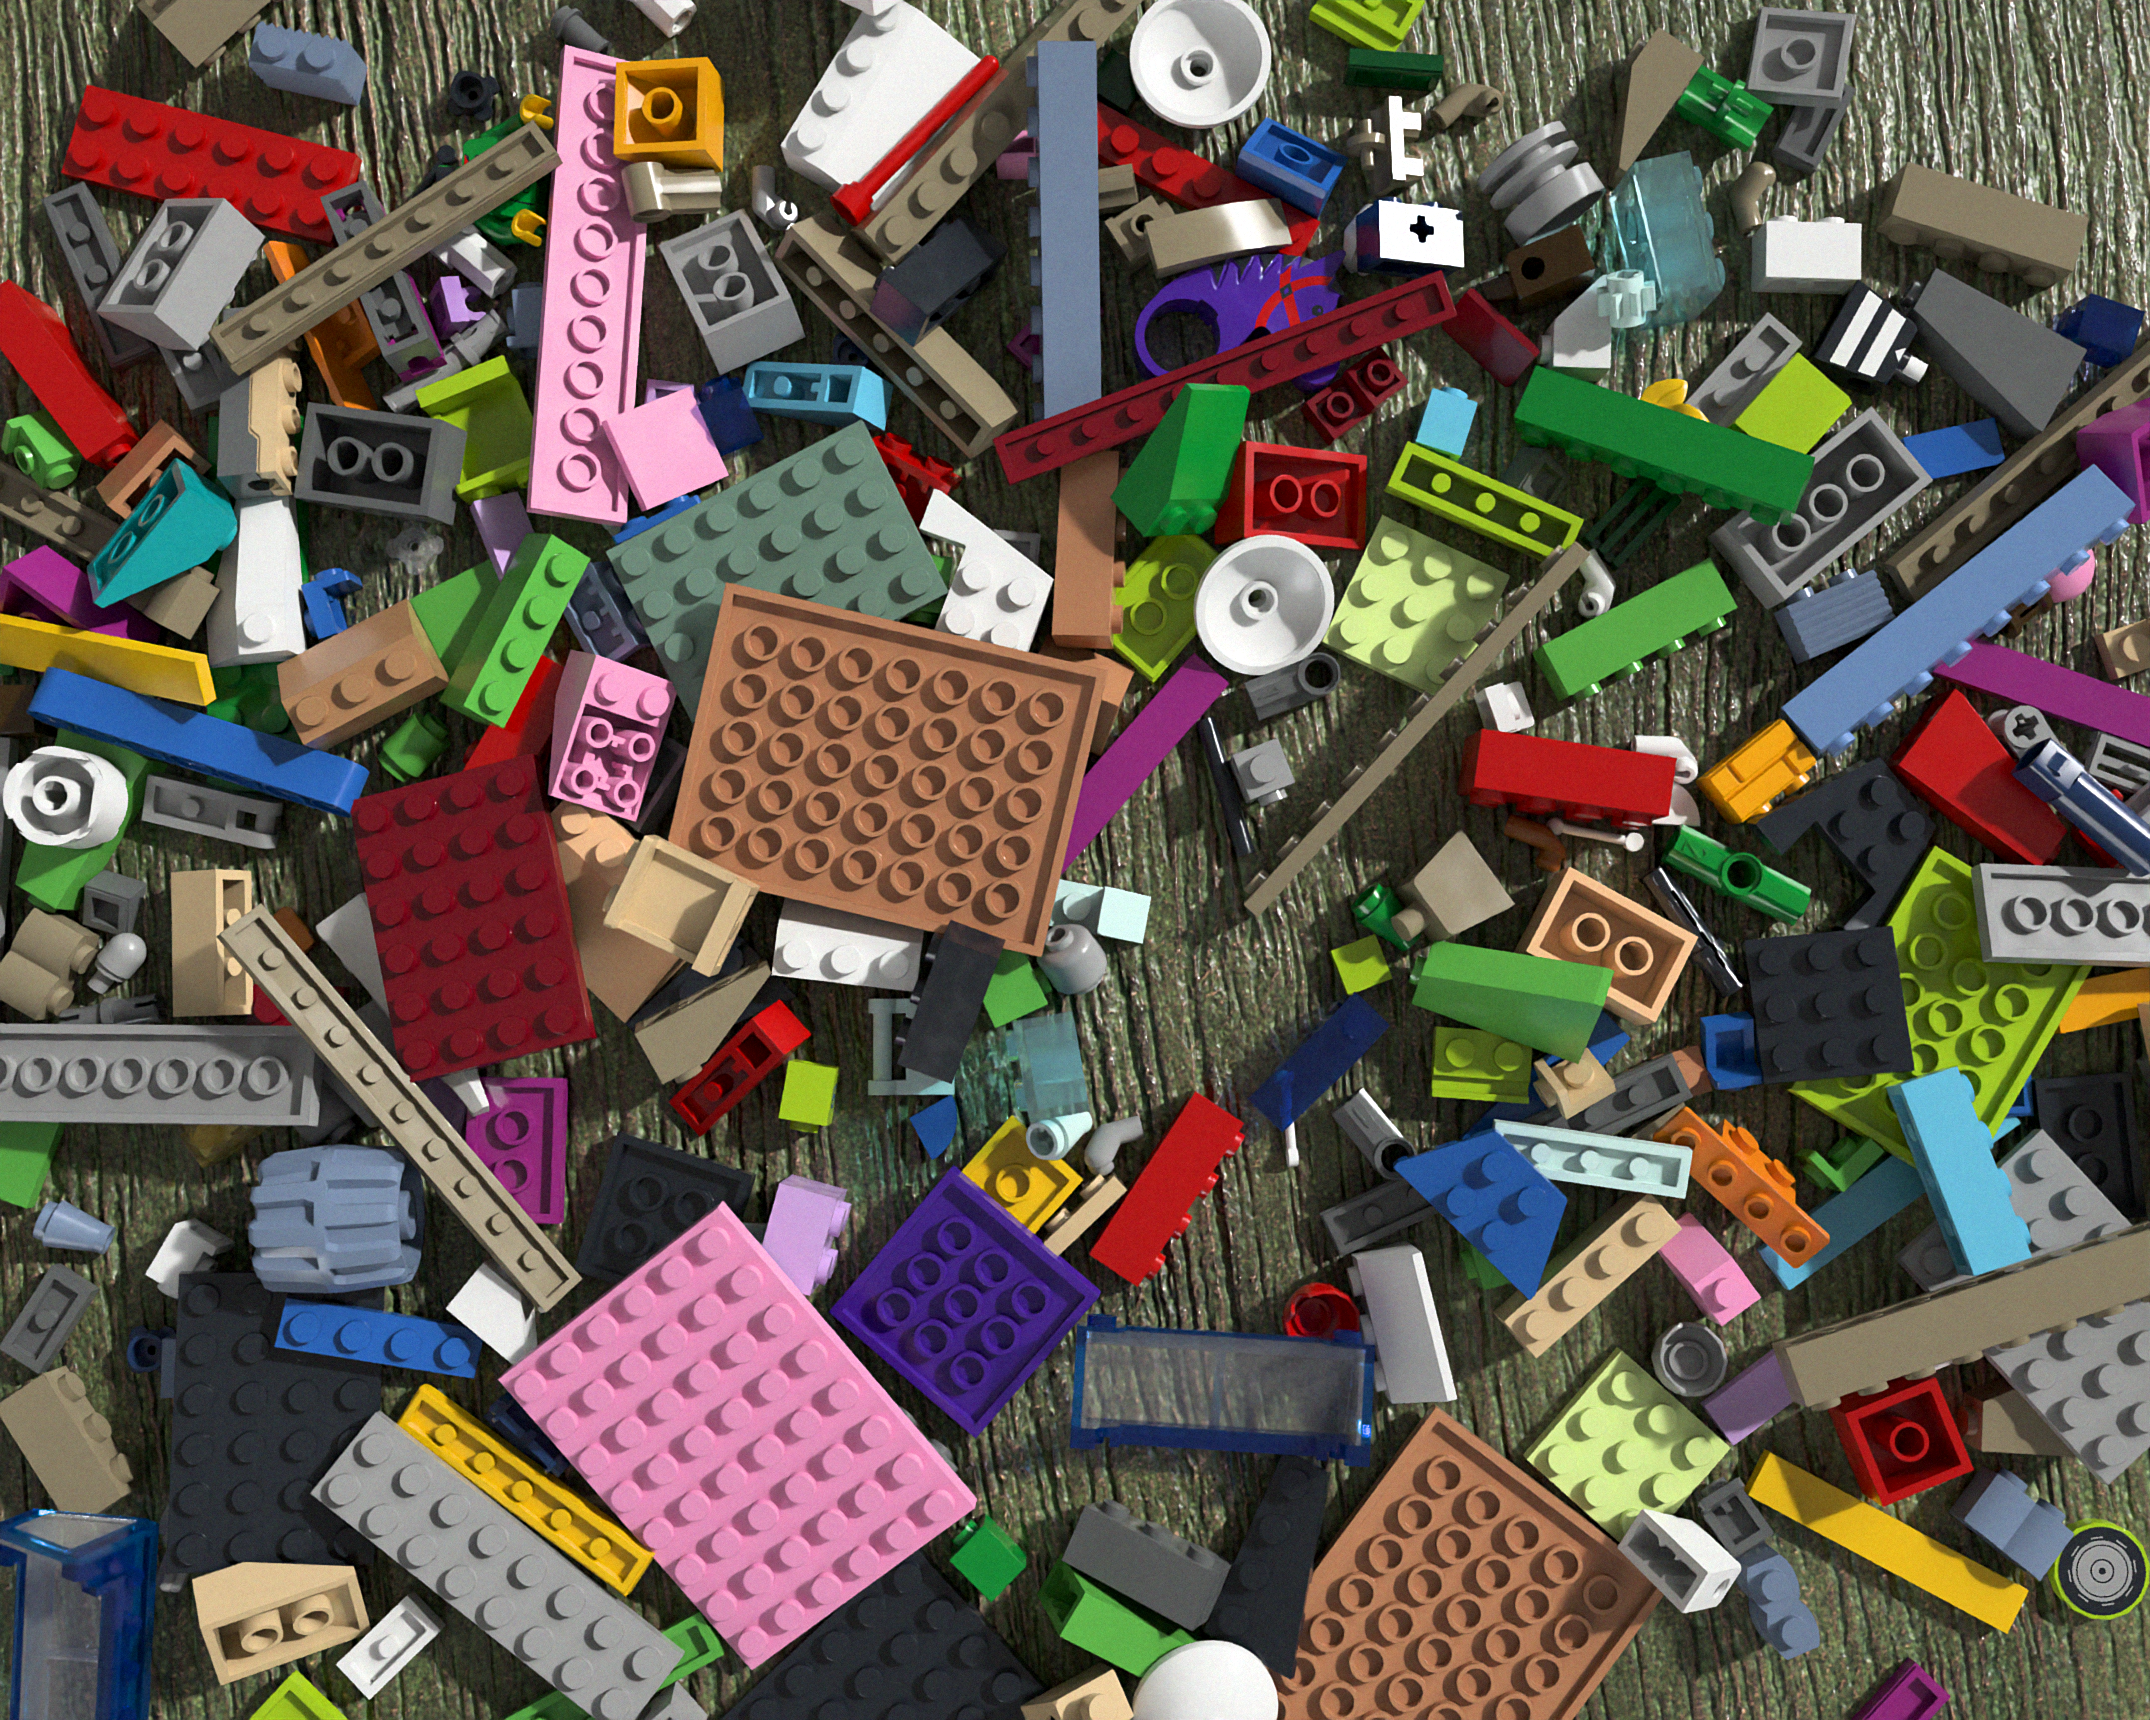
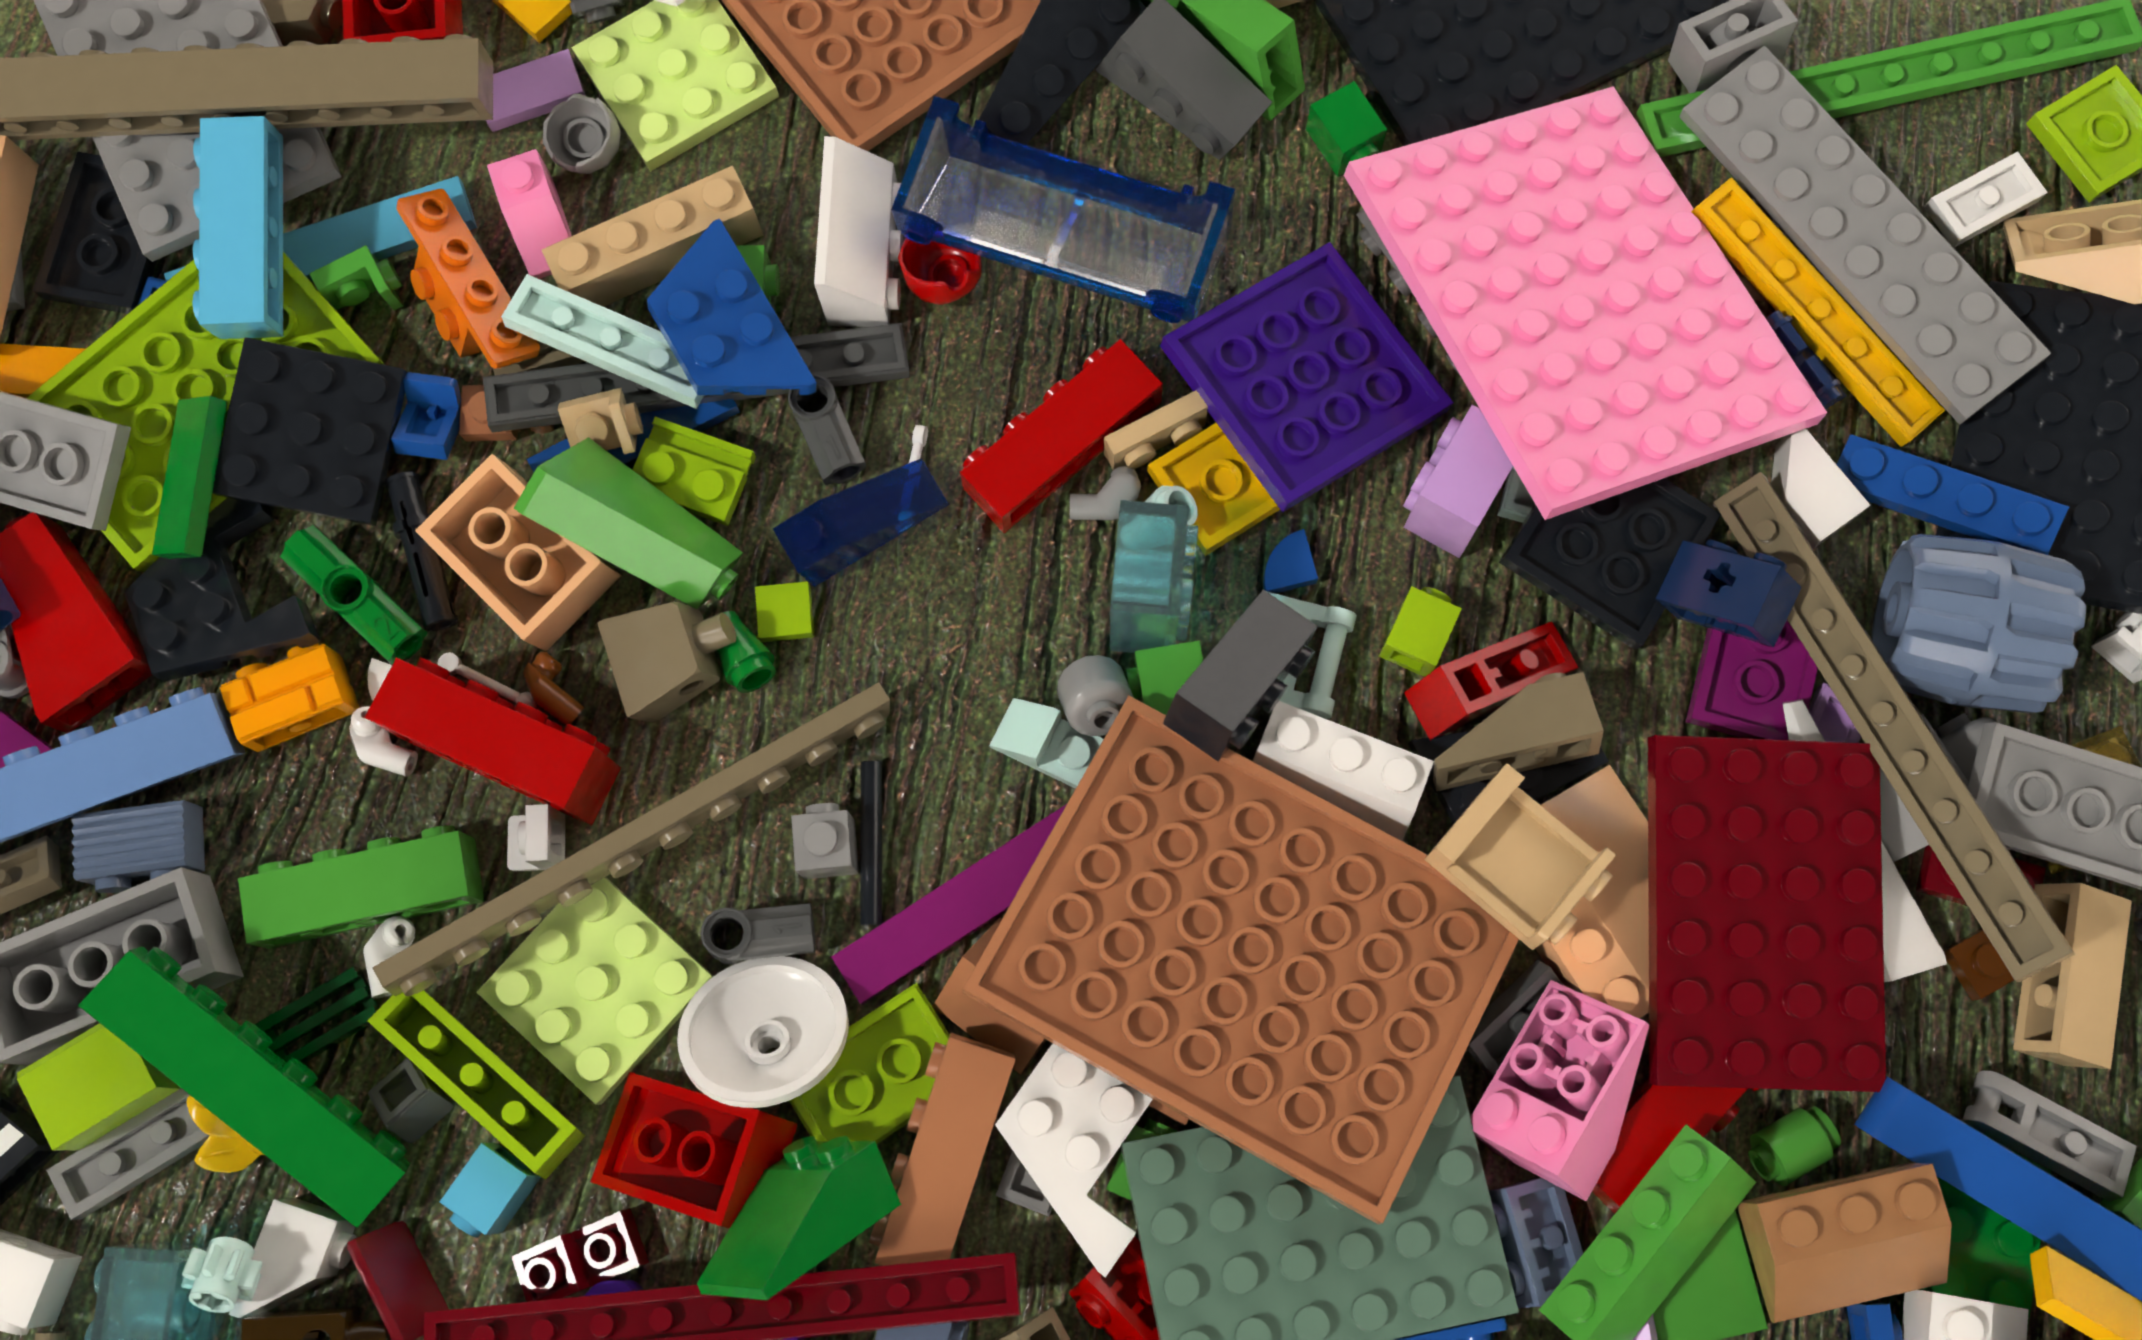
camera: 160 degrees left, 10 degrees down
none -> green tile [152,396,227,559]
none -> dark blue brick [1656,540,1802,647]

